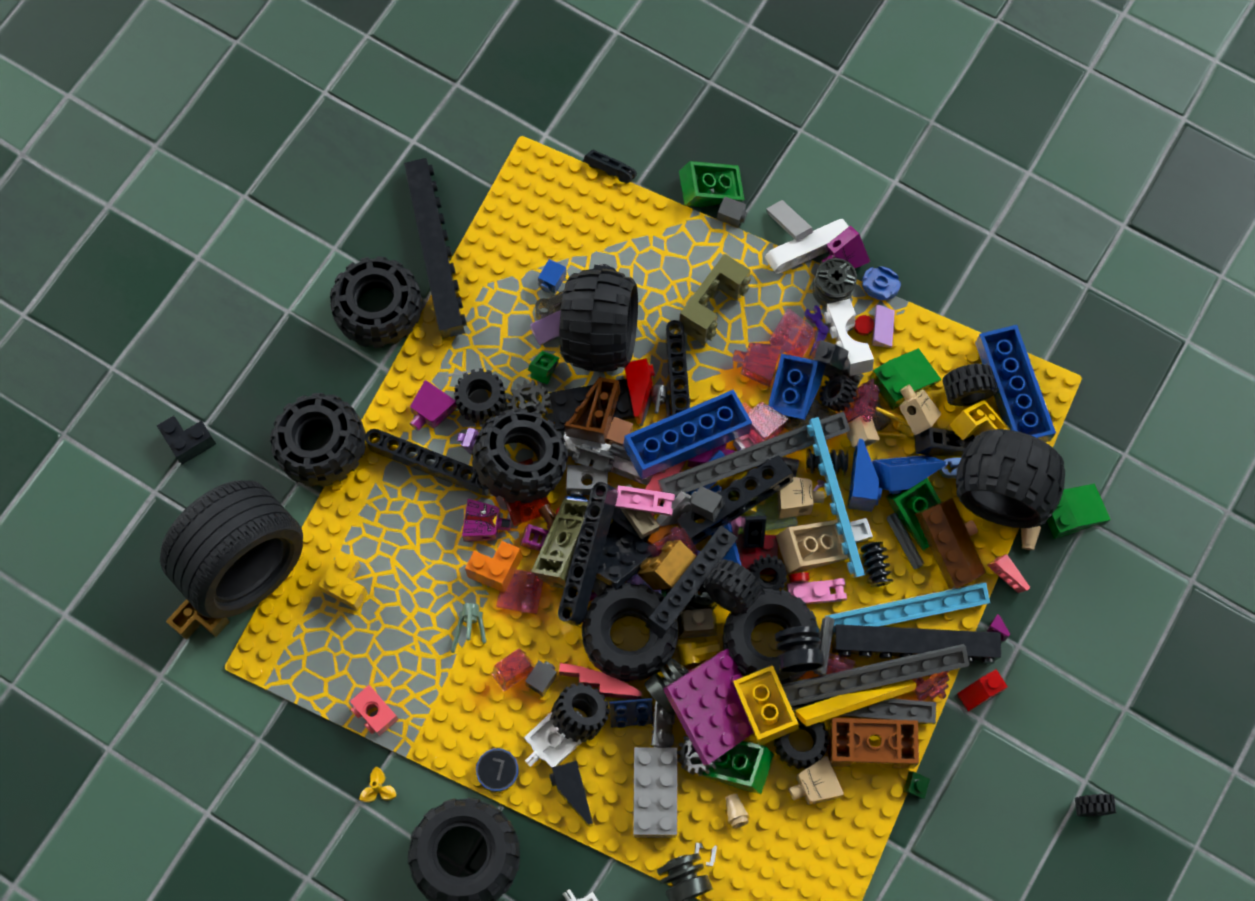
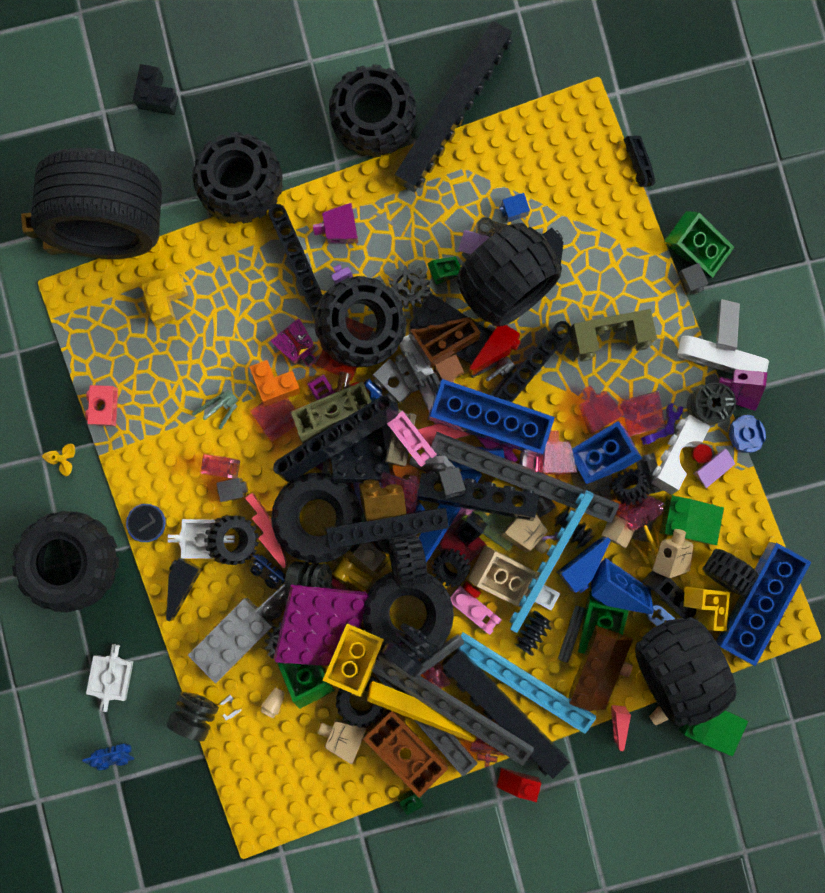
camera: 45 degrees right, 15 degrees up
black tyre [454,368,506,424] -> none
black slope [810,340,849,370] -> none
magenta slope [987,614,1010,641] -> none

